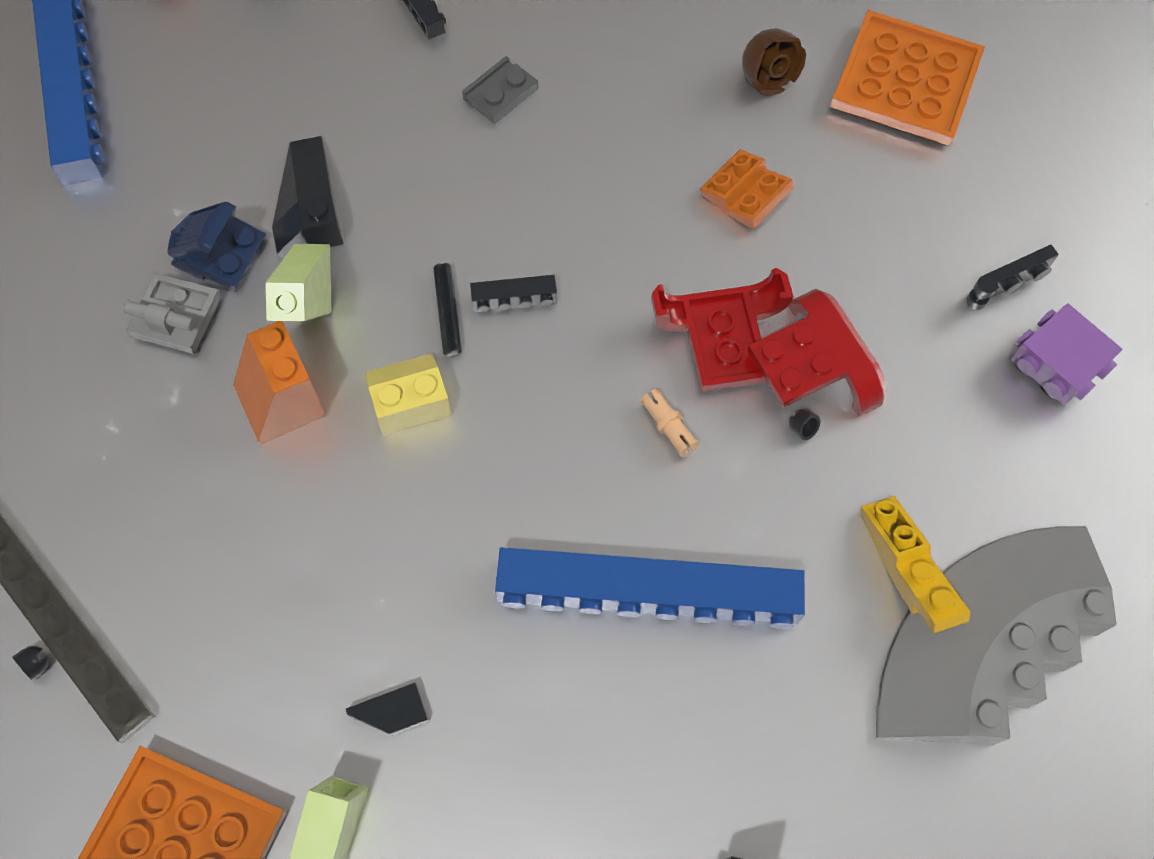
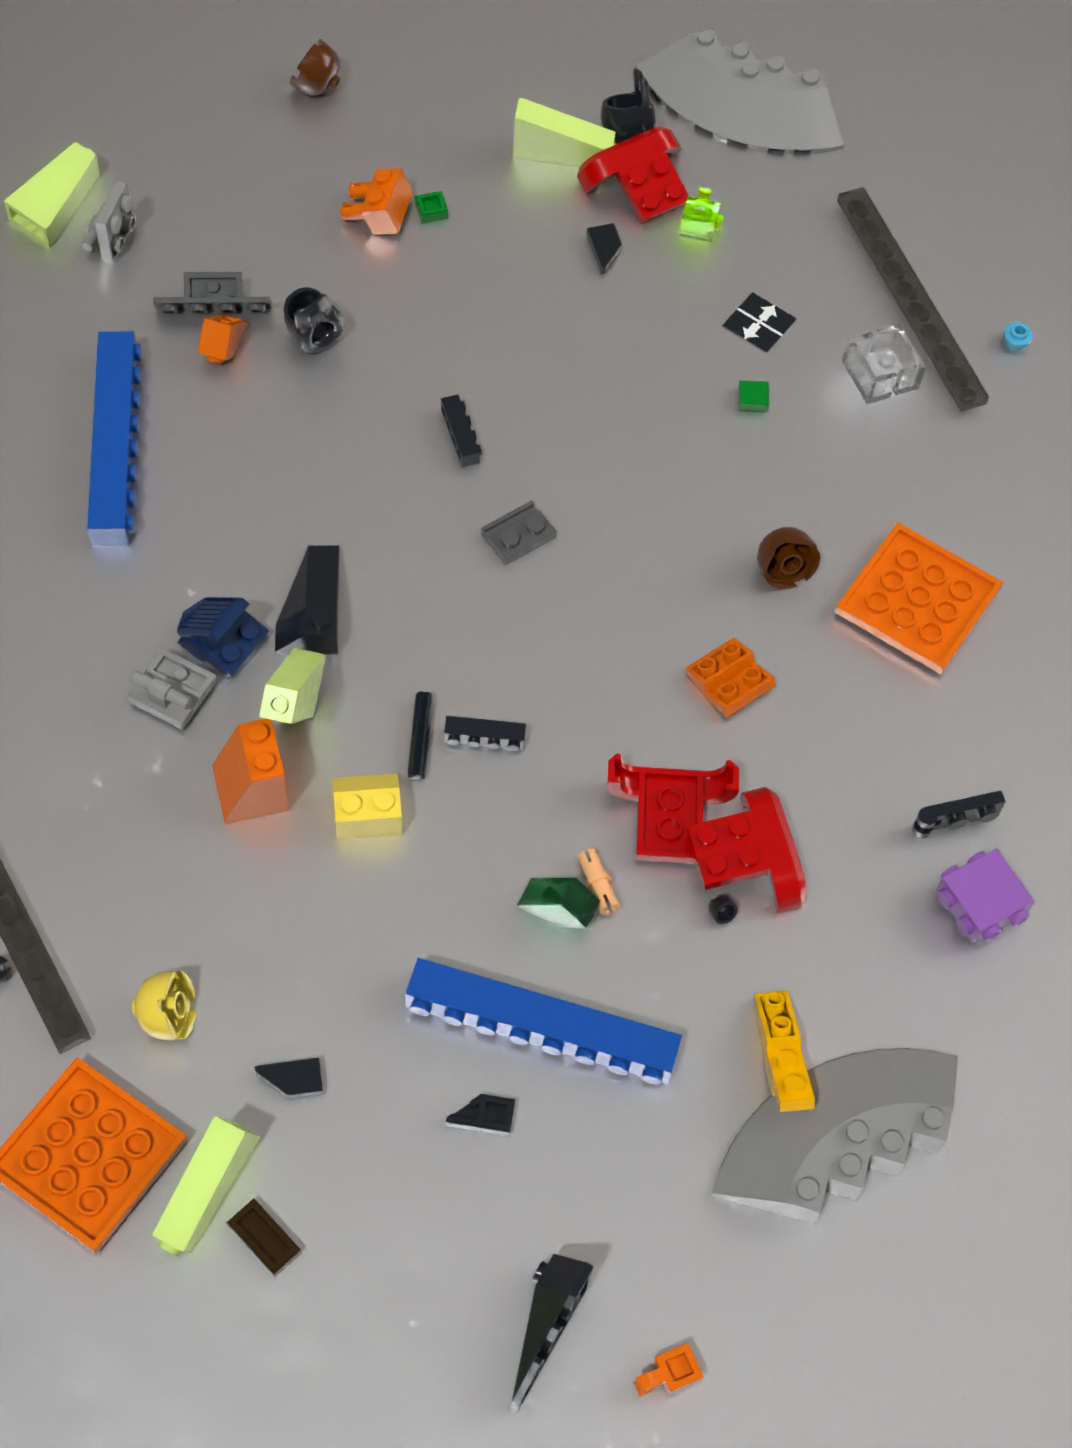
camera: 10 degrees right, 5 degrees down
none -> light yellow cylinder [132,970,196,1041]
none -> black tile [446,1094,515,1136]
none -> clear green slope [517,878,600,929]

